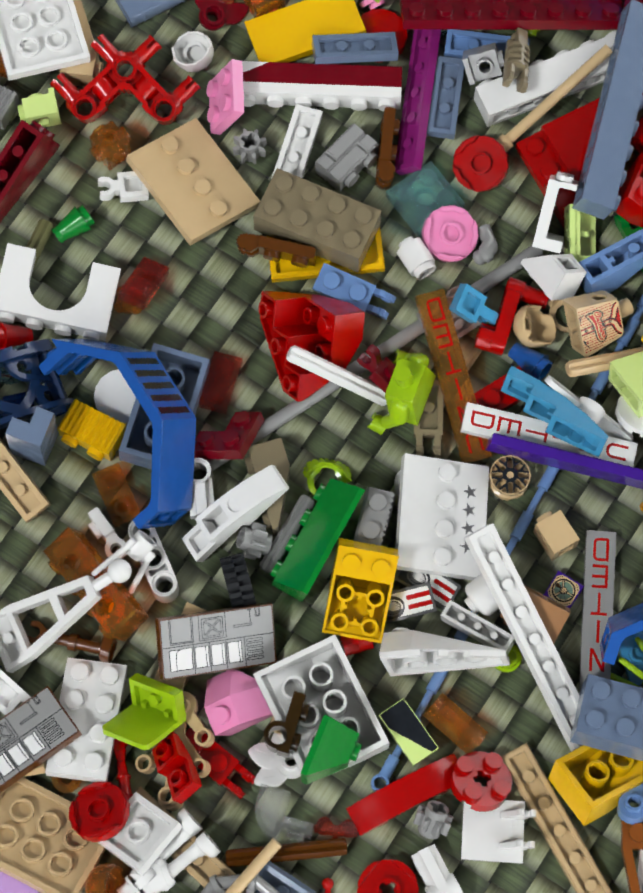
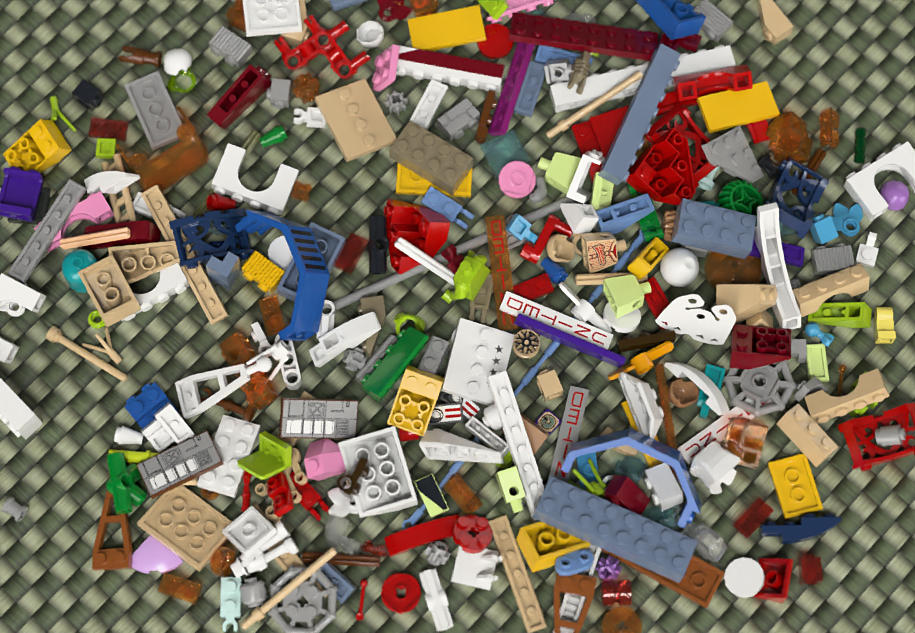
camera: 10 degrees right, 0 degrees up
yellowish green brick [17,87,62,128] -> none
red tile [69,782,130,842] -> none
clear red plate [118,257,170,310] -> none
dark red plate [194,411,265,459] -> none
black tyre [219,552,256,607] -> none
reddish brown hinge [236,233,317,268] -> none
green slope [300,715,362,785] -> none
sand blue plate [312,32,399,64] -> none
white brick [397,236,437,280] -> none
red tile [453,135,509,192] -> none
dark azure slope [501,366,609,457] -> none
none -> light grey brick [267,78,292,109]
none -> black piece [366,216,389,275]
none -> yellowish green torso [495,466,526,513]
none -> yellowish green torso [537,152,581,195]

